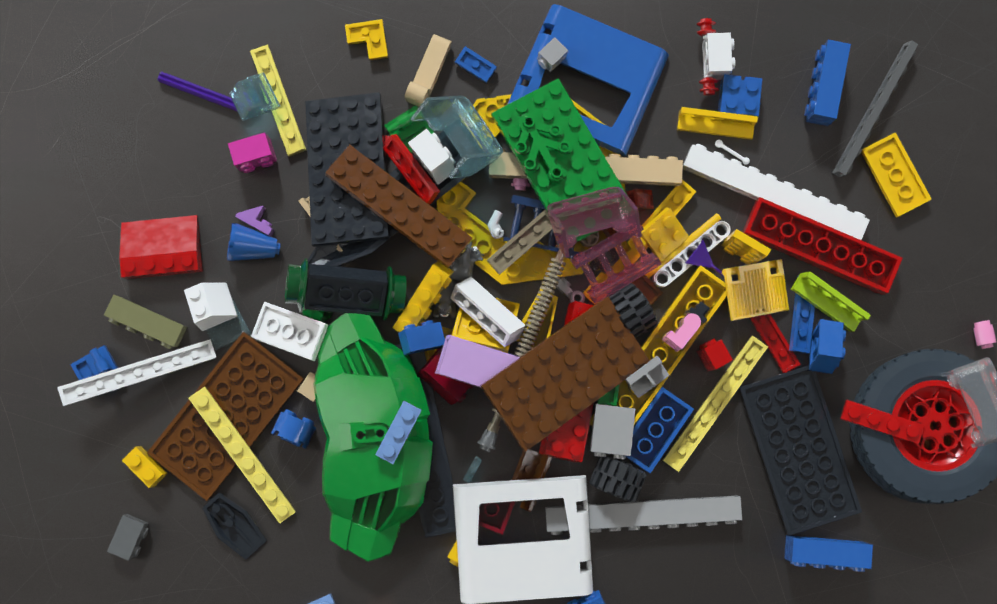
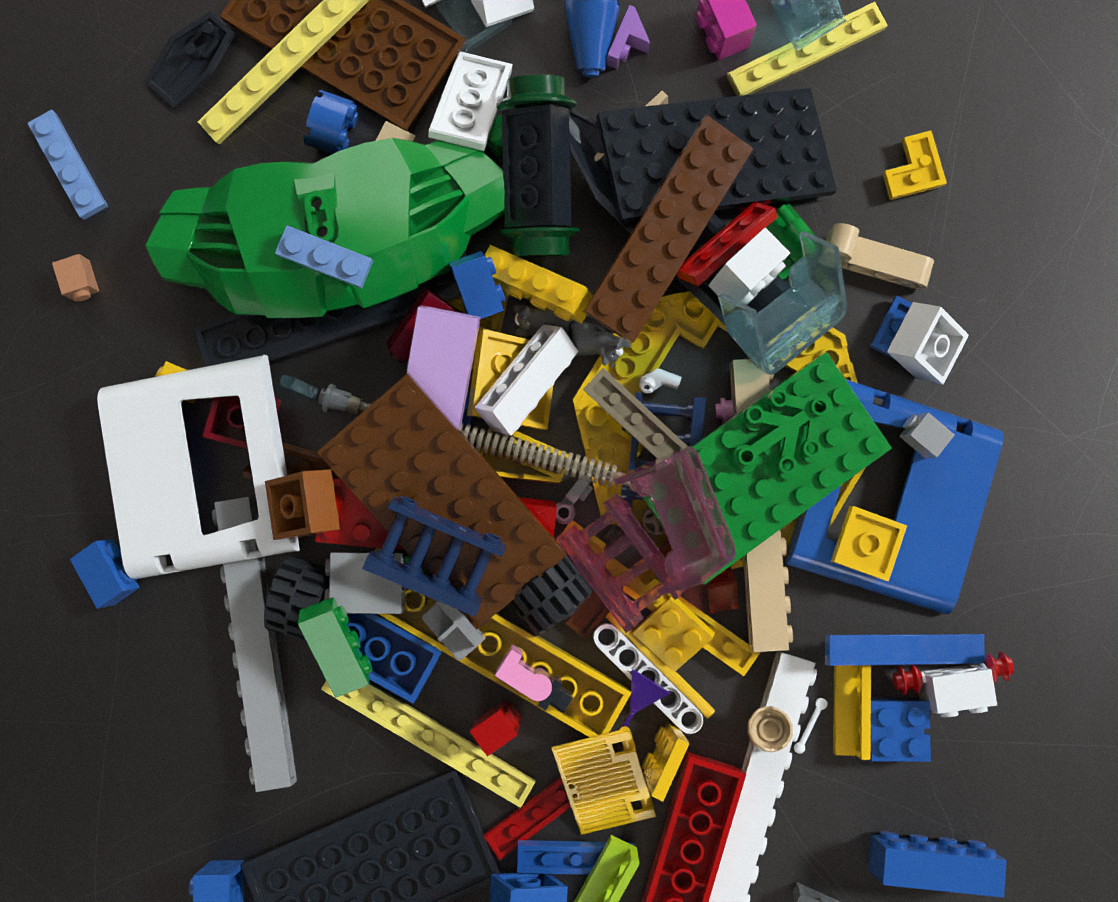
camera: 85 degrees right, 0 degrees up
none -> dark orange brick [265,469,340,540]
none -> brick [298,597,372,698]
none -> dark blue fence [362,496,506,617]
none -> tan hair [747,706,793,752]
none -> blue tile [825,634,985,666]
none -> yellow plate [831,506,907,581]
none -> white brick [887,302,969,385]

